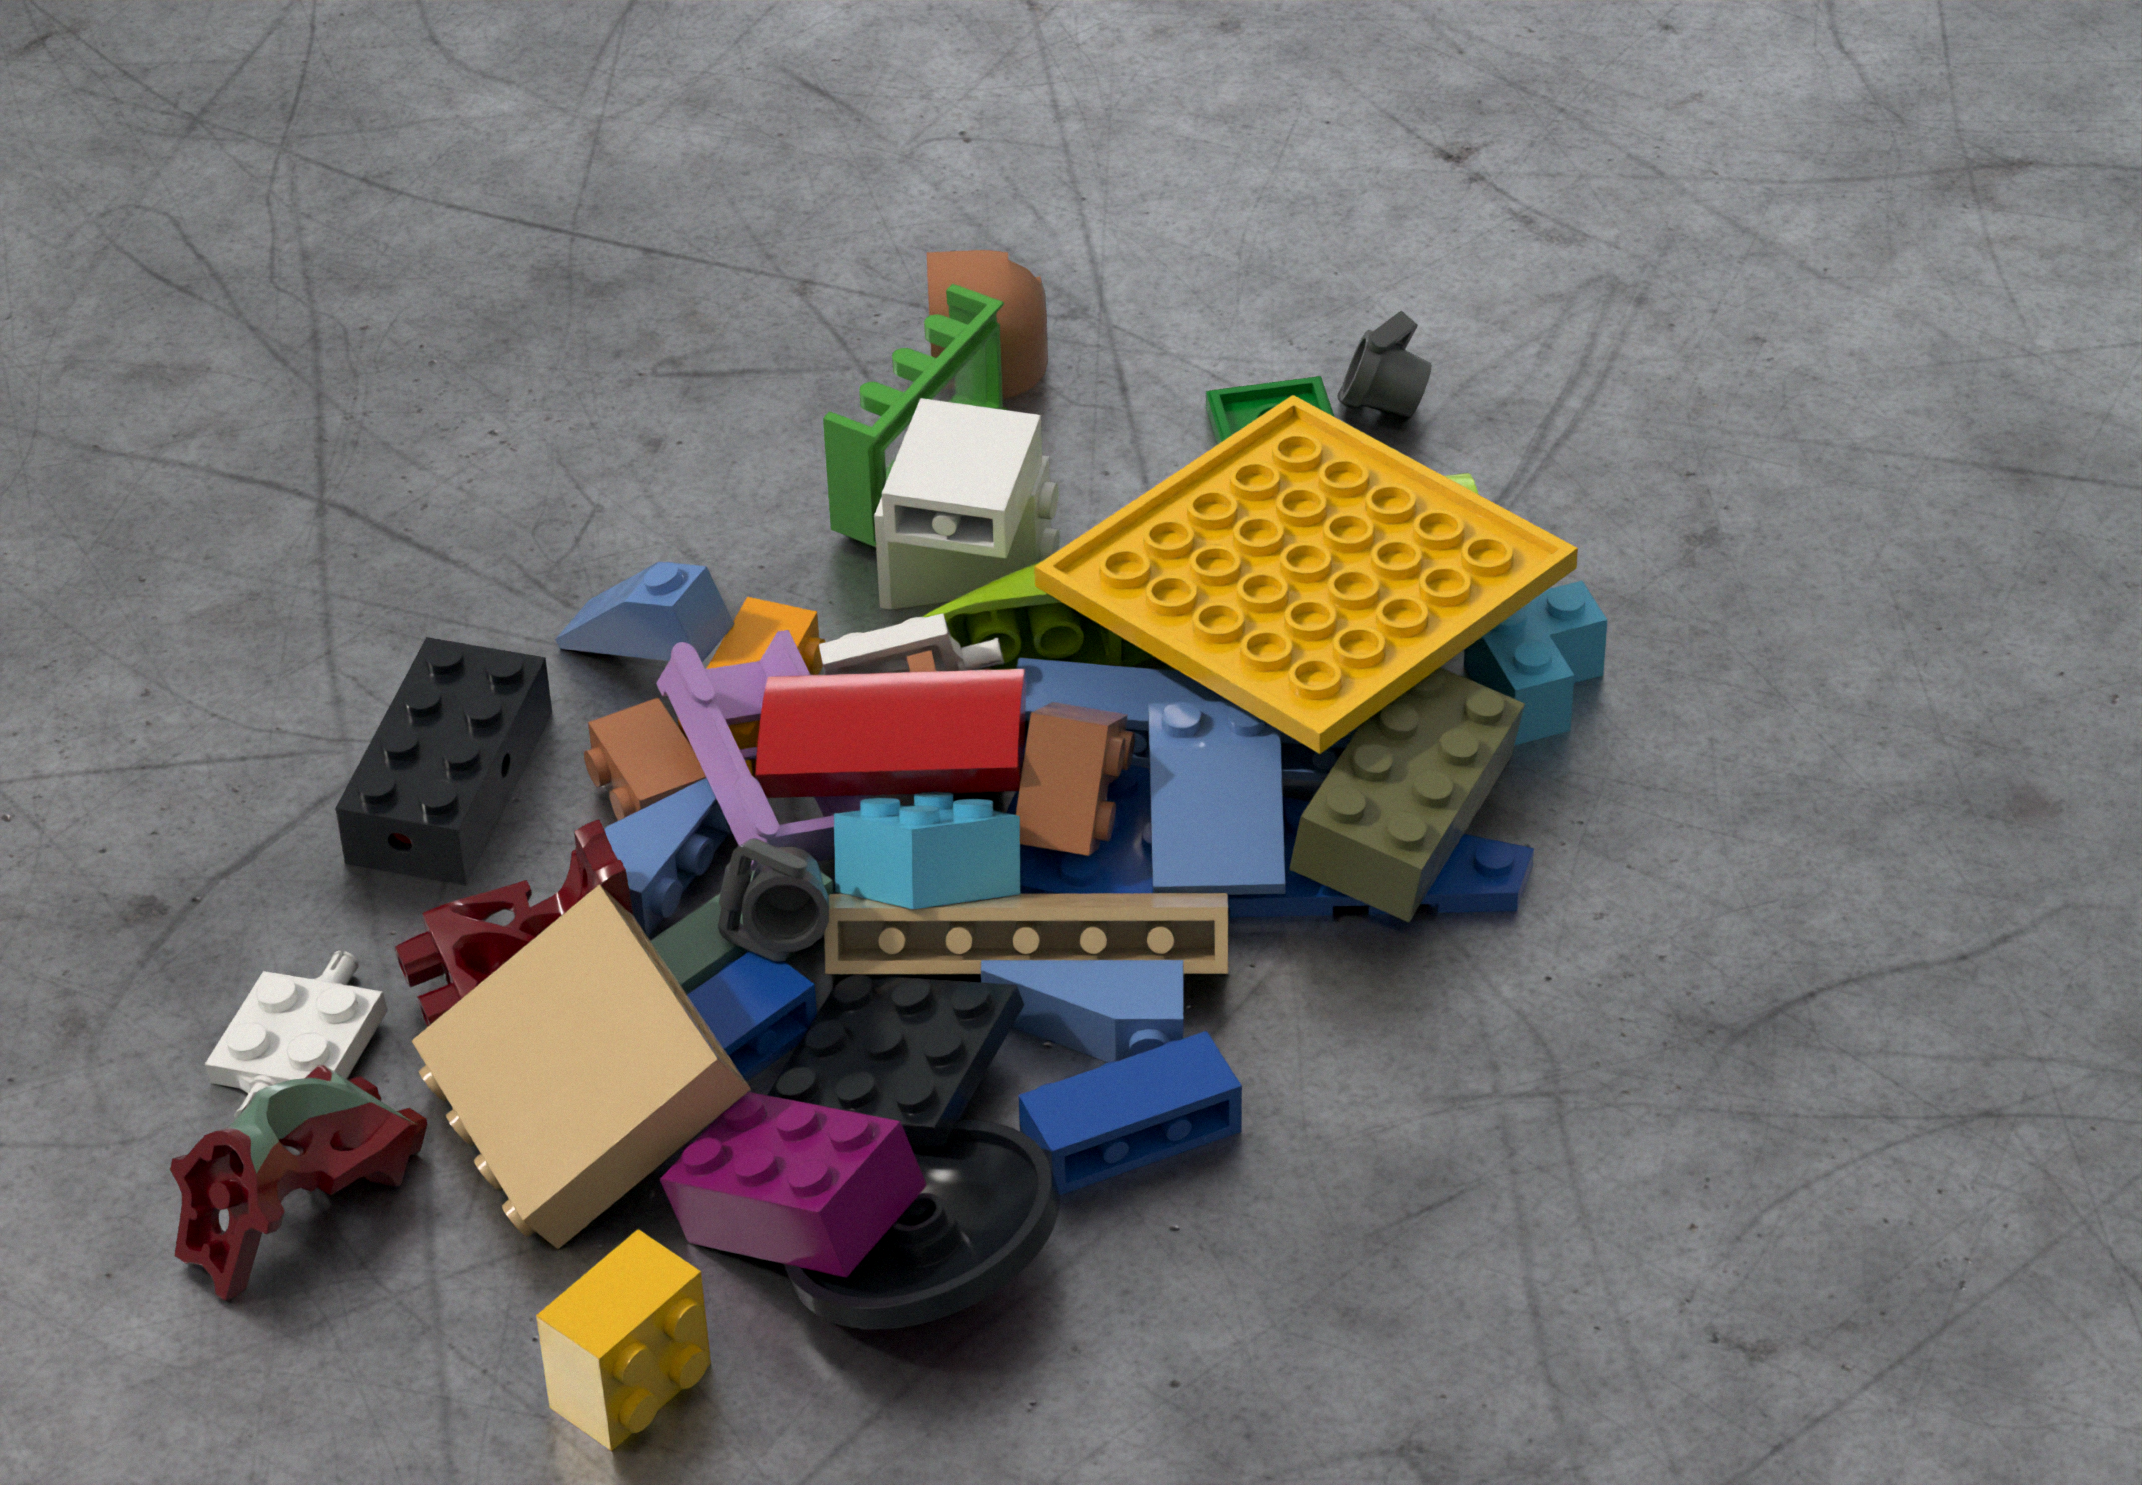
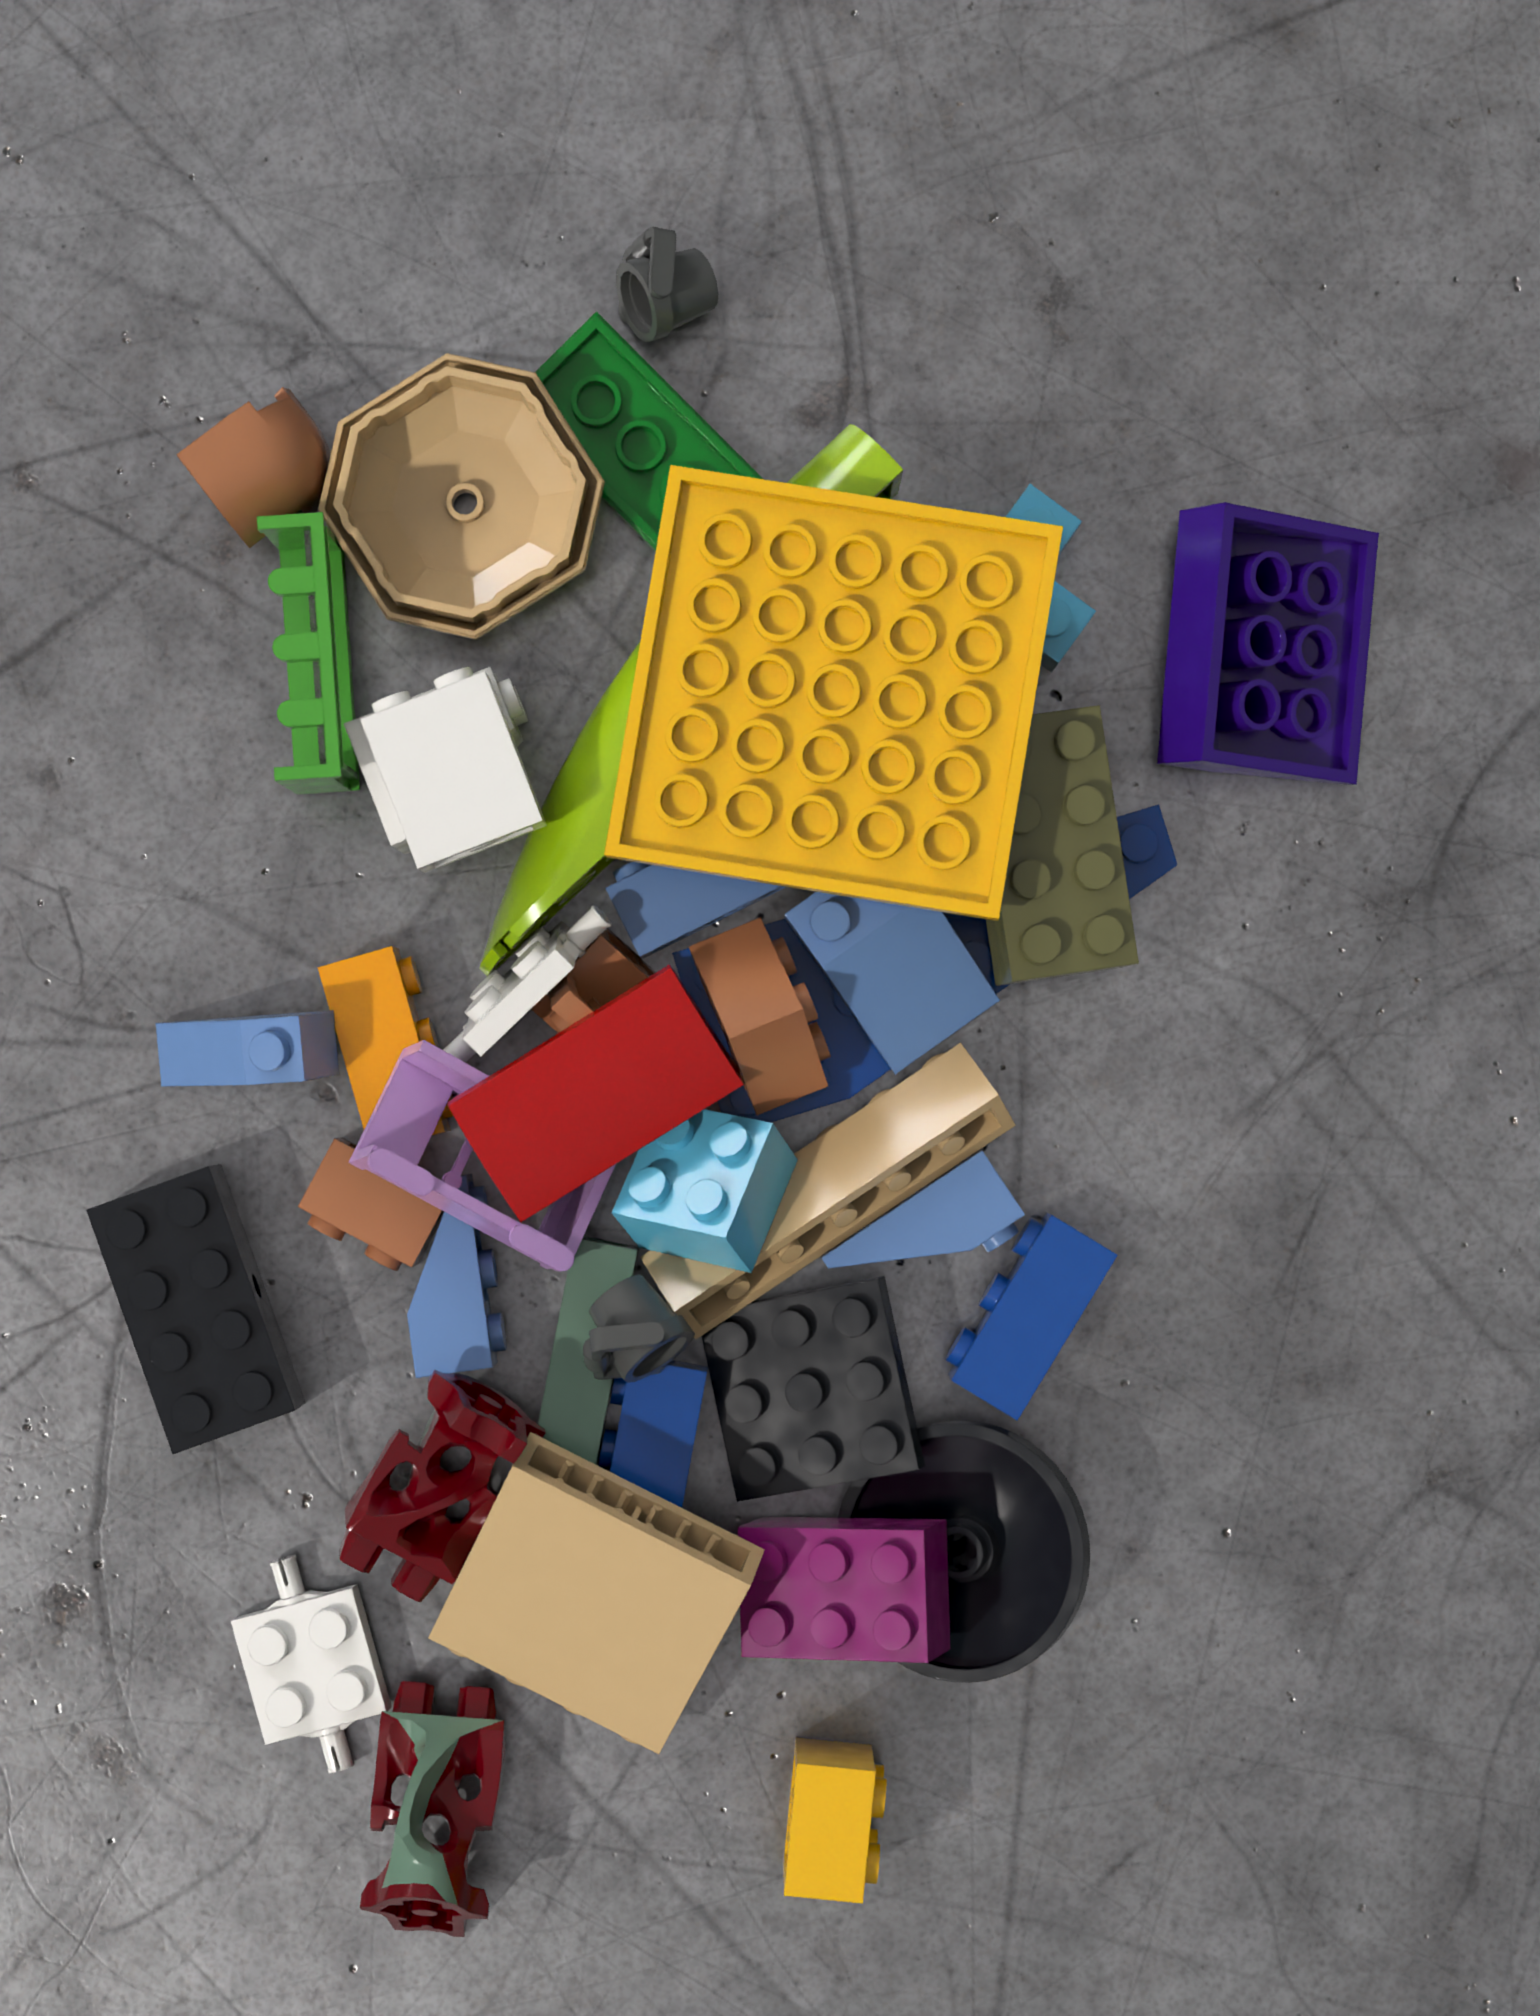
camera: 40 degrees left, 45 degrees up
none -> tan rock [318,353,605,640]
none -> dark purple slope [1157,502,1379,785]

